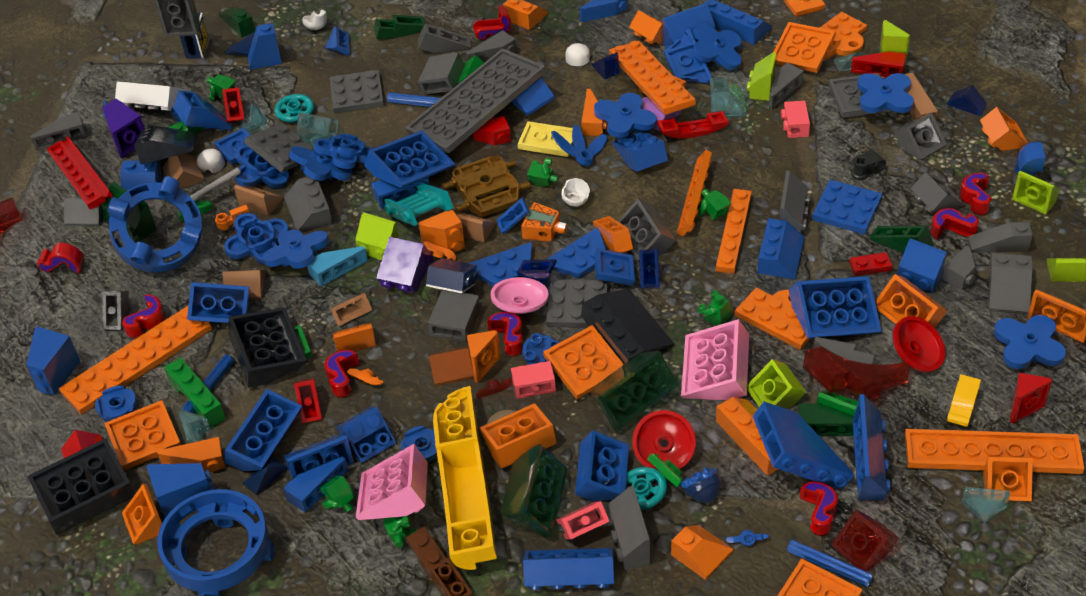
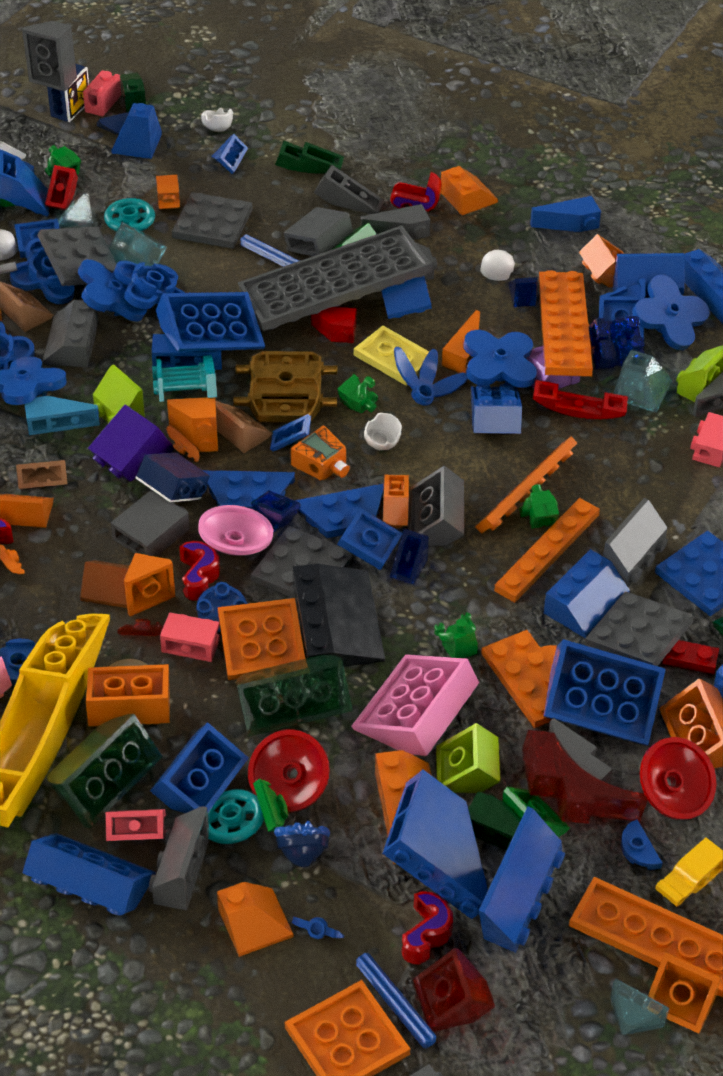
camera: 20 degrees right, 0 degrees up
none -> coral brick [83,70,122,117]
none -> orange brick [156,175,180,210]
none -> dark grey plate [585,591,693,666]
none -> clear blue hips [589,316,645,369]
none -> blue plate [620,819,662,870]

